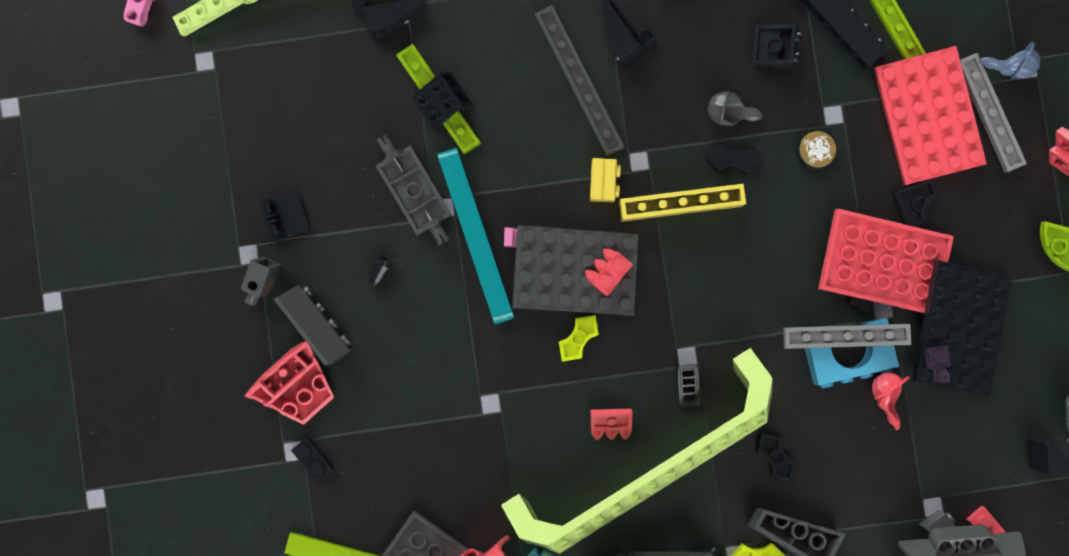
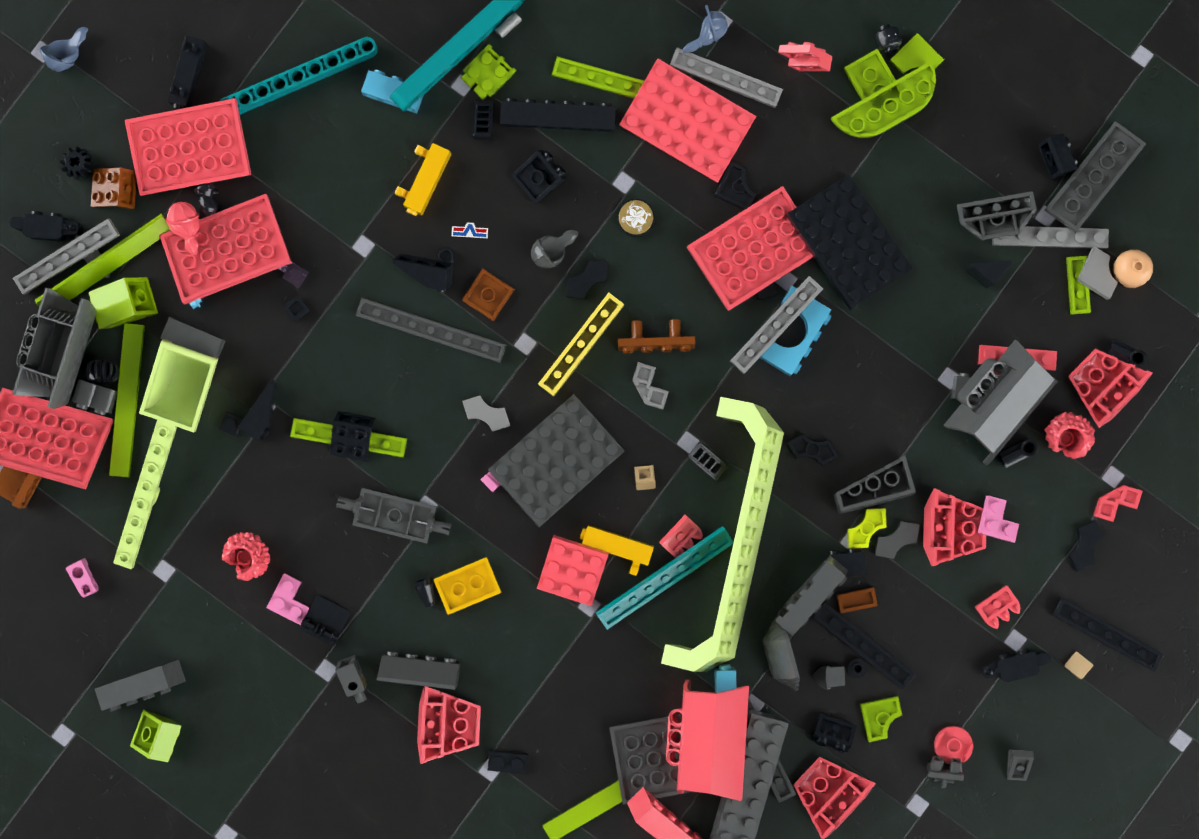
camera: 45 degrees left, 0 degrees up
teal beam [437,148,514,325] -> none
neon yellow tile [559,315,599,362] -> none
coral plate [585,249,633,296] -> none
light yellow brick [590,158,621,202] -> none
coral piece [872,372,910,430] -> none
clear purple plate [925,346,951,383] -> none
none -> dark grey wedge [95,660,186,712]
none -> lime slope [130,710,181,762]
none -> coral hair [222,532,270,581]
none -> bright pink plate [266,573,310,625]
none -> yellow plate [433,557,502,615]
none -> sticker [452,222,488,238]
none -> dark orange tile [462,268,515,321]
none -> light grey tile [462,395,510,432]
none -> coral plate [537,535,609,606]
none -> yellow brick [580,525,654,576]
none -> teal plate [596,526,734,630]
none -> dark orange plate [618,319,695,354]
none -> light grey tile [632,362,669,410]
none -> tan slope [634,465,656,490]

